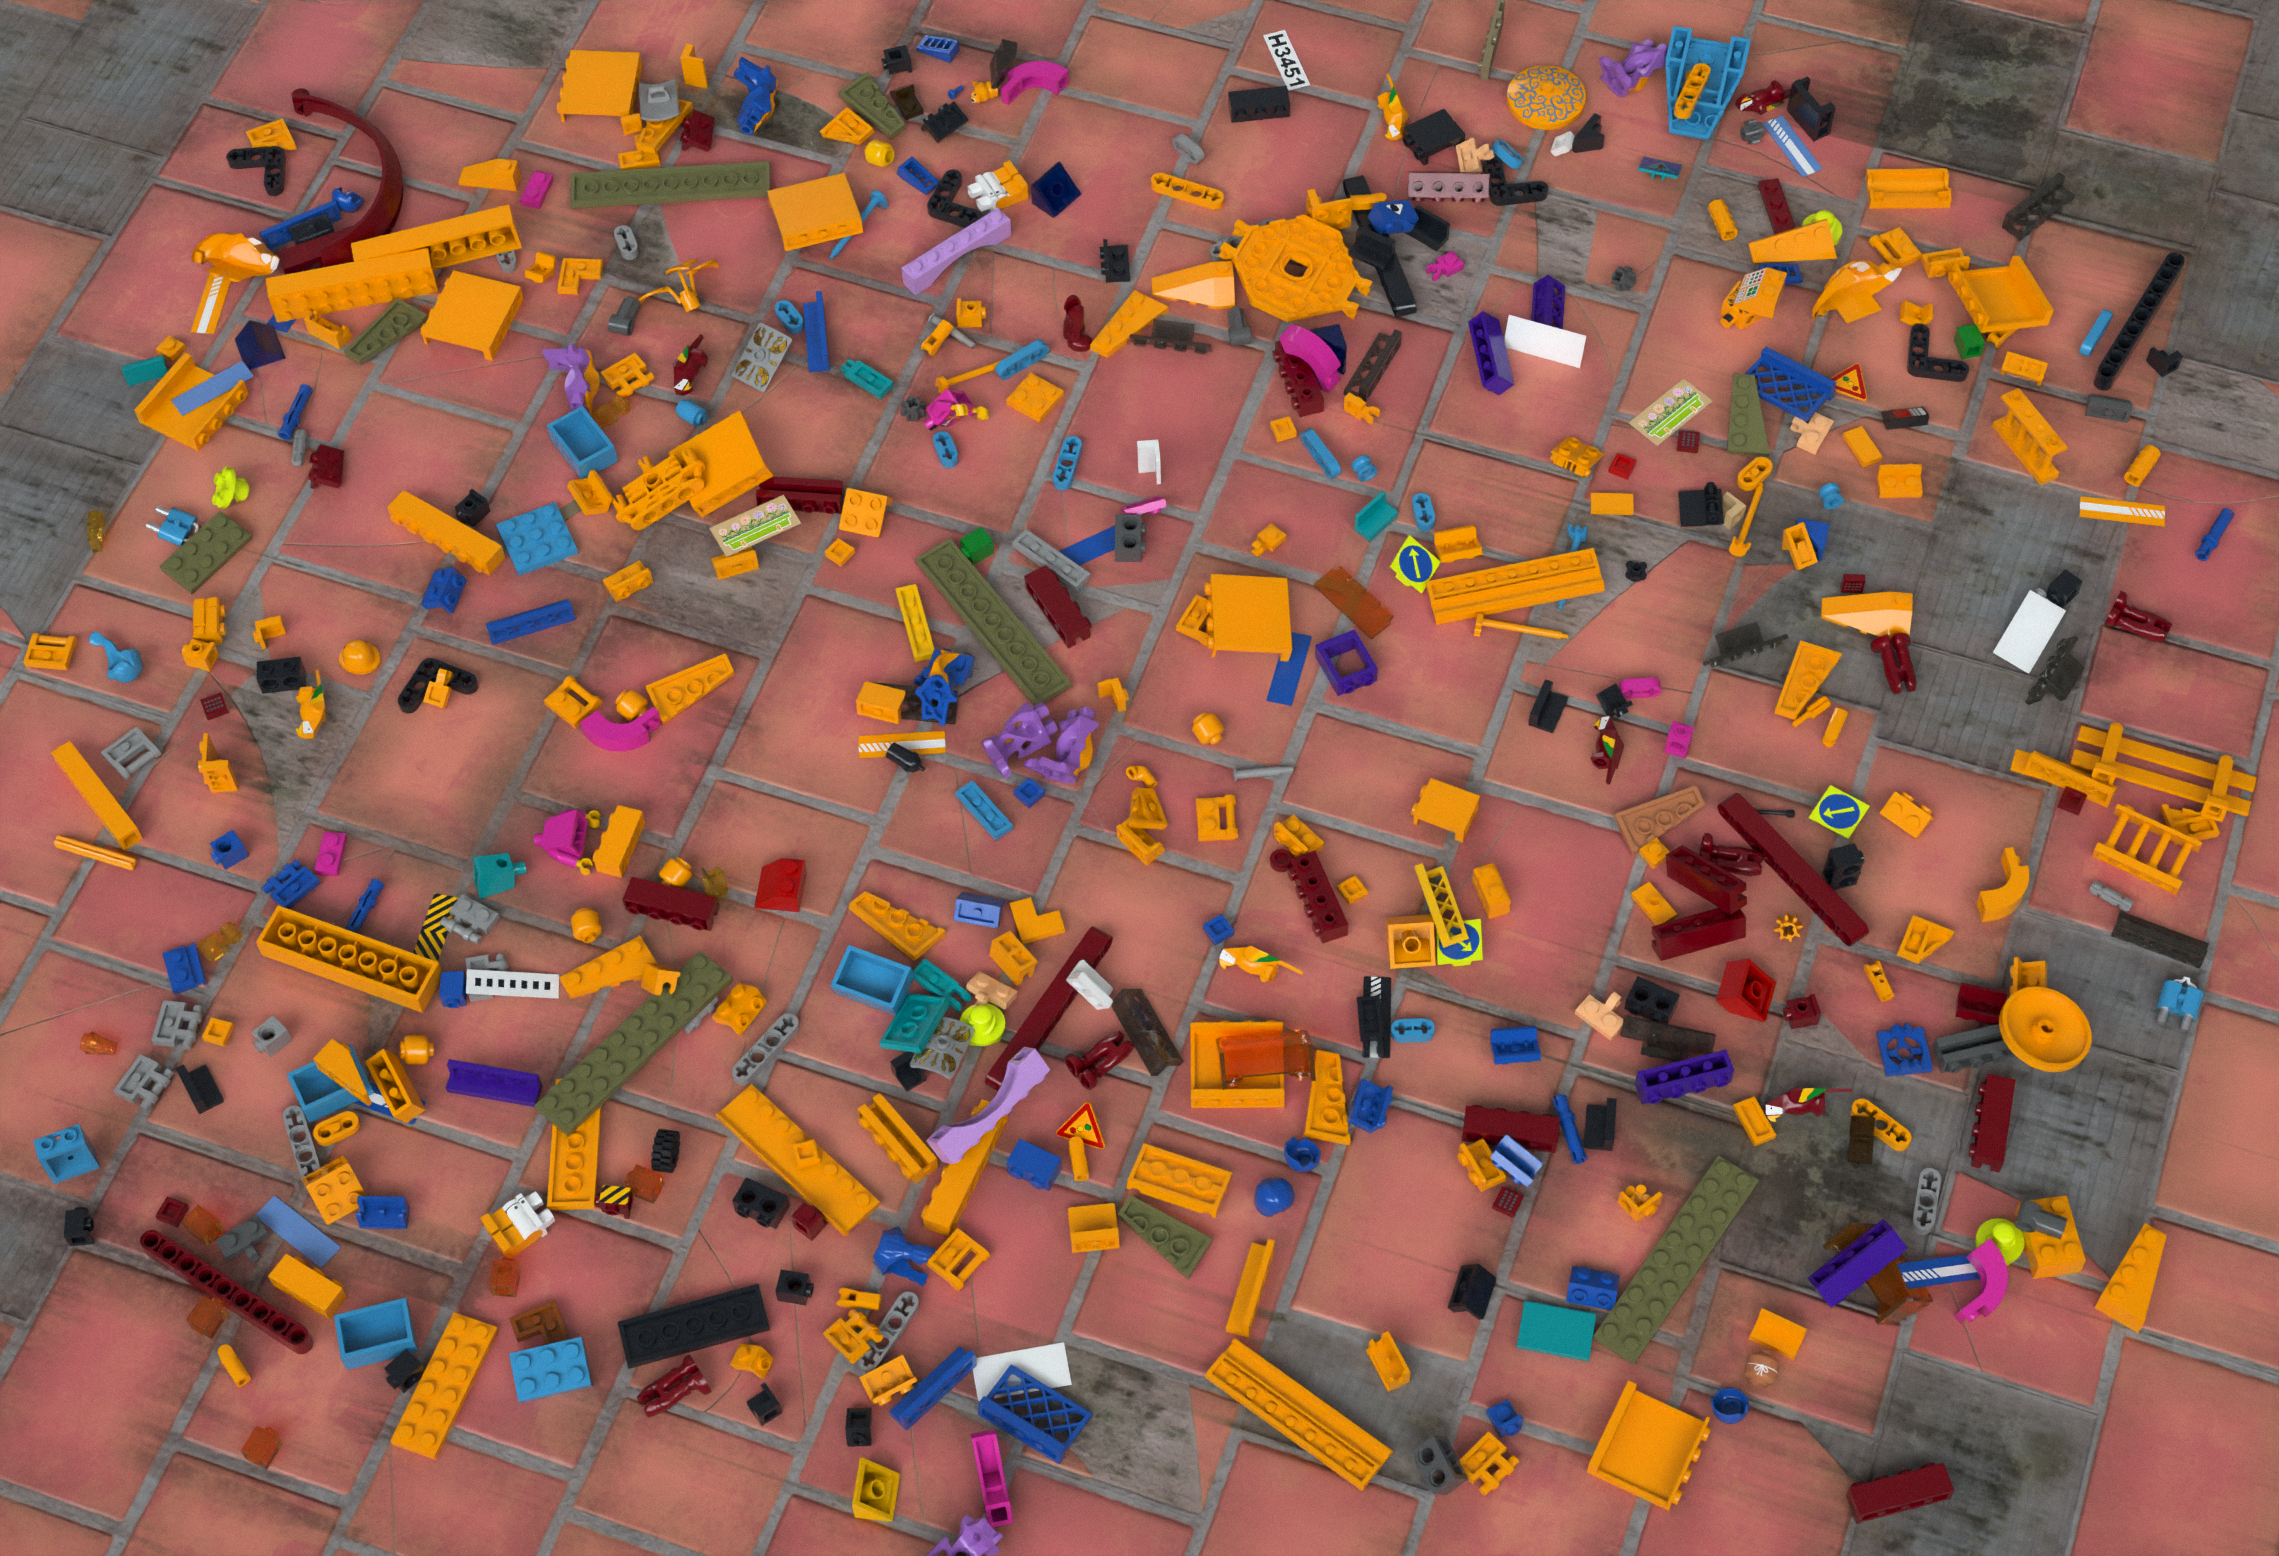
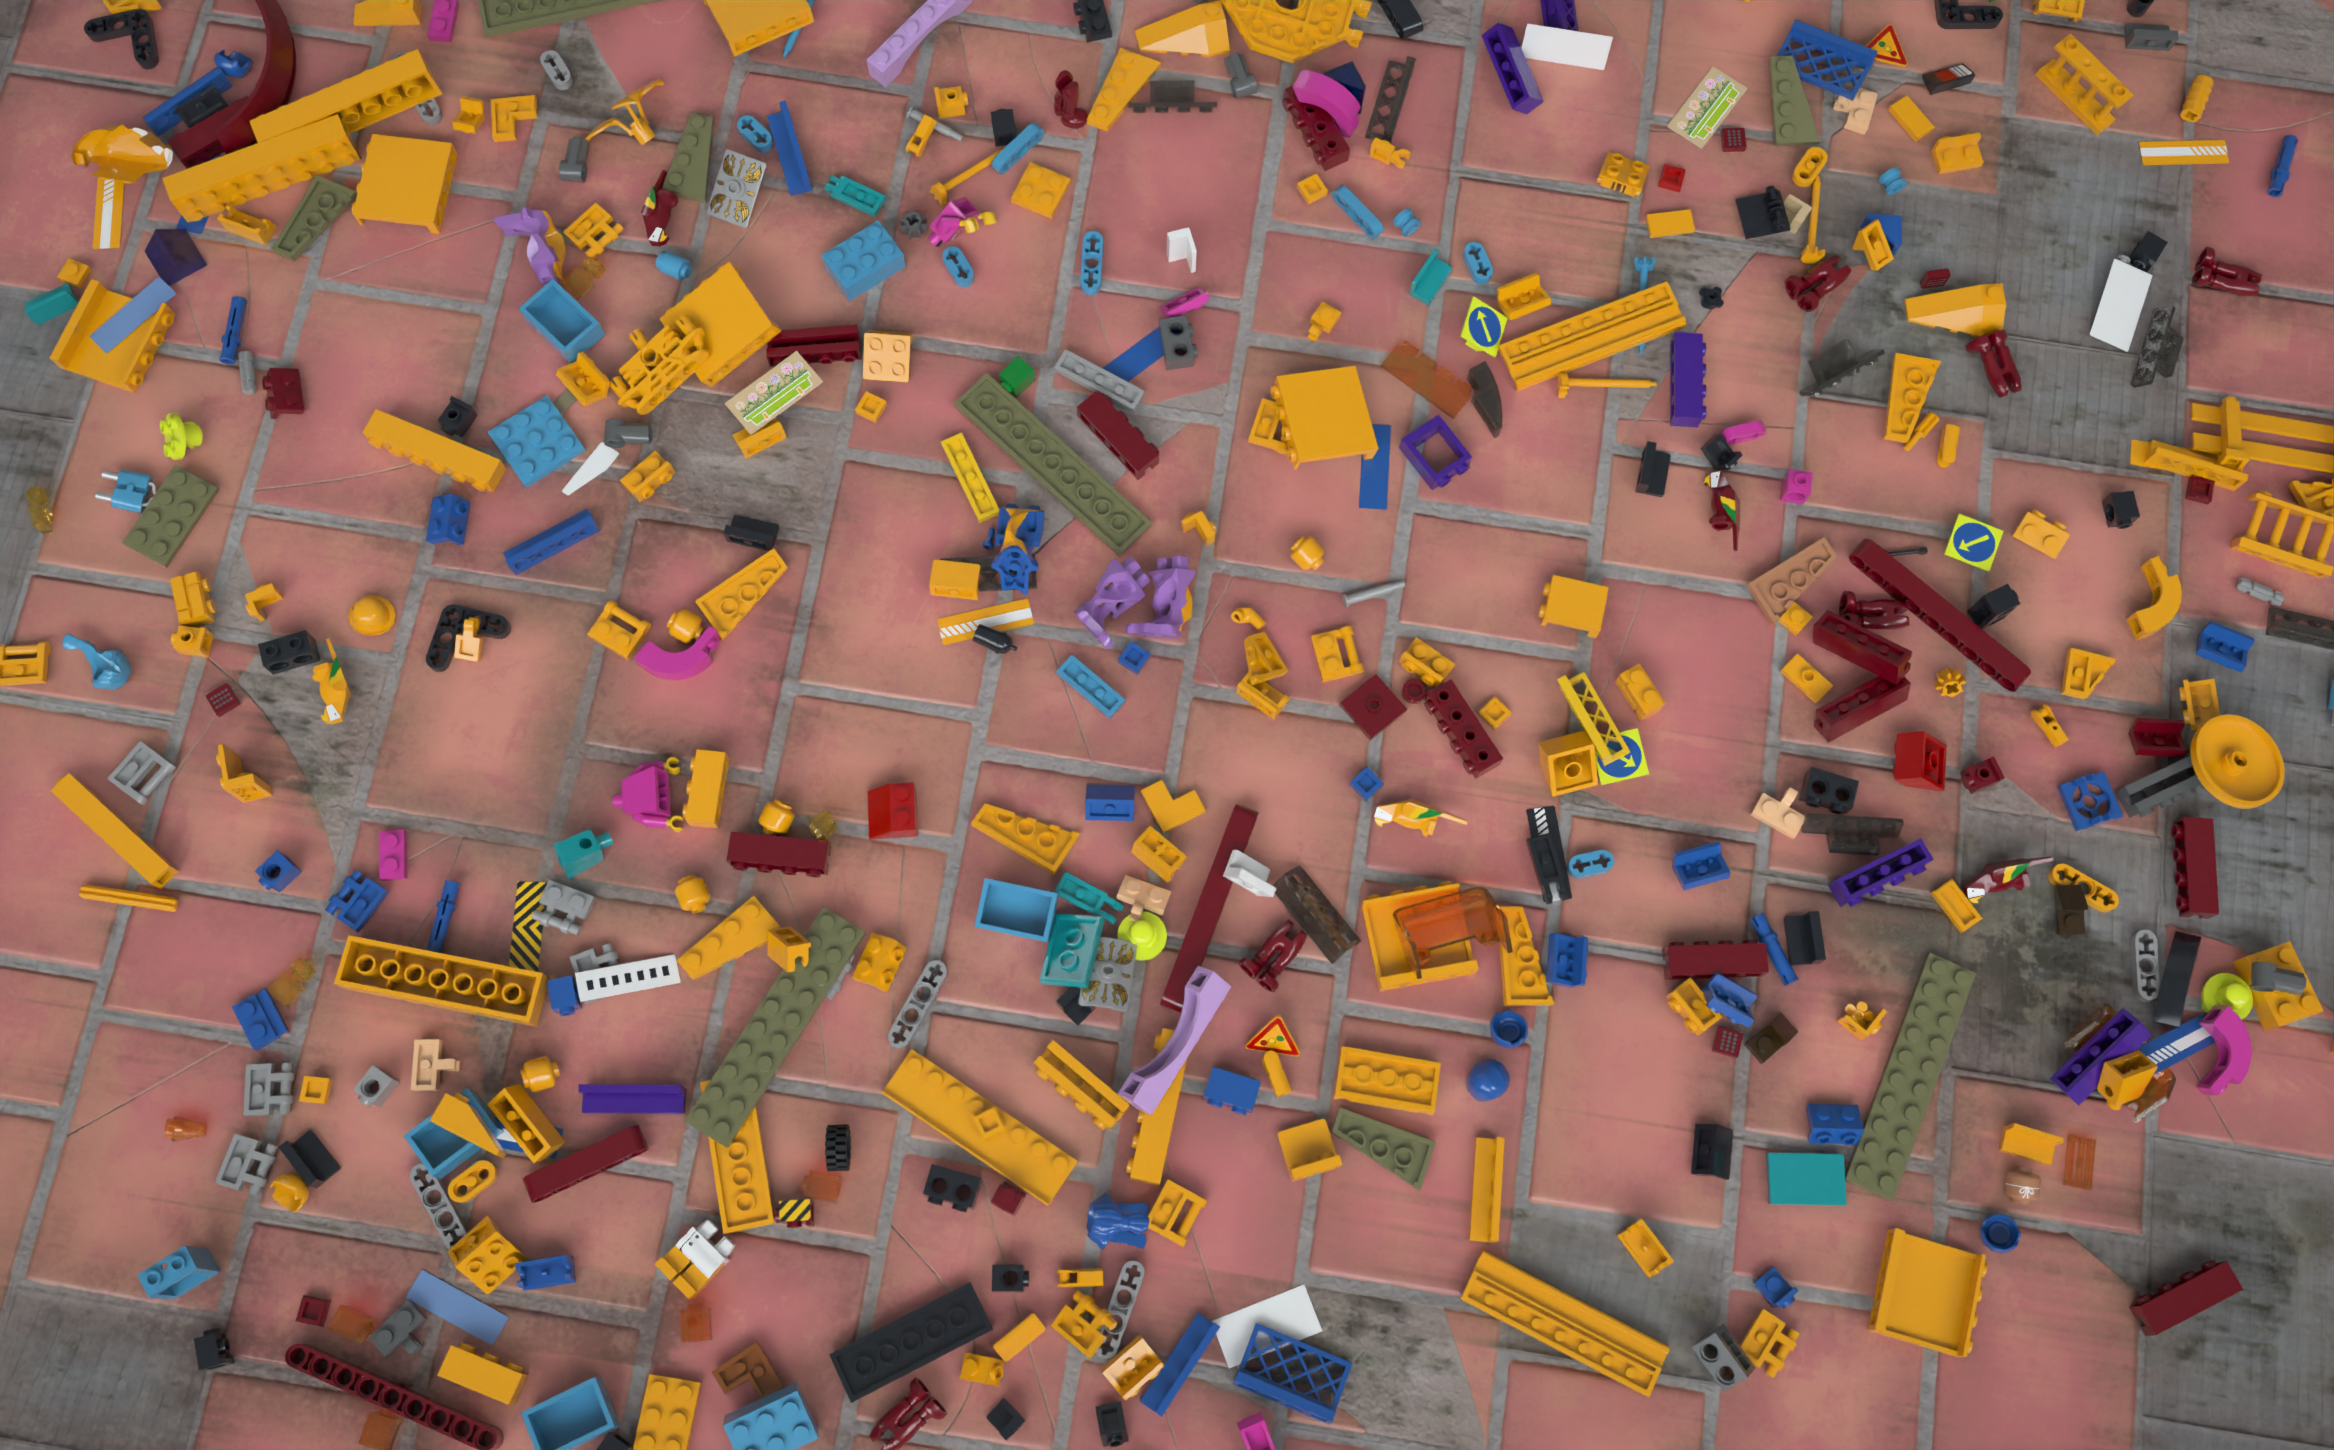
camera: 15 degrees left, 15 degrees up
none -> light orange hair [270,1173,310,1212]
none -> light nougat plate [411,1039,460,1091]
none -> dark red beam [523,1125,649,1203]
none -> white sticker [562,442,619,495]
none -> dark grey piece [604,418,652,448]
none -> olive wing [662,112,714,204]
none -> black panel [723,515,779,551]
none -> dark azure piece [821,221,906,302]
none -> black brick [991,109,1017,147]
none -> light orange slope [993,1313,1045,1362]
none -> dark red plate [1339,674,1407,741]
none -> clear smoke slope [1467,361,1502,438]
none -> dark purple brick [1670,332,1706,428]
none -> dark brown slope [1744,1013,1798,1064]
none -> dark red piece [1785,254,1852,312]
none -> clear orange tile [2063,1134,2096,1190]
none -> light orange torso [2097,1050,2158,1110]
none -> black brick [2102,491,2140,529]
none -> black slope [2153,931,2202,1028]
none -> blue bracket [2196,621,2255,672]

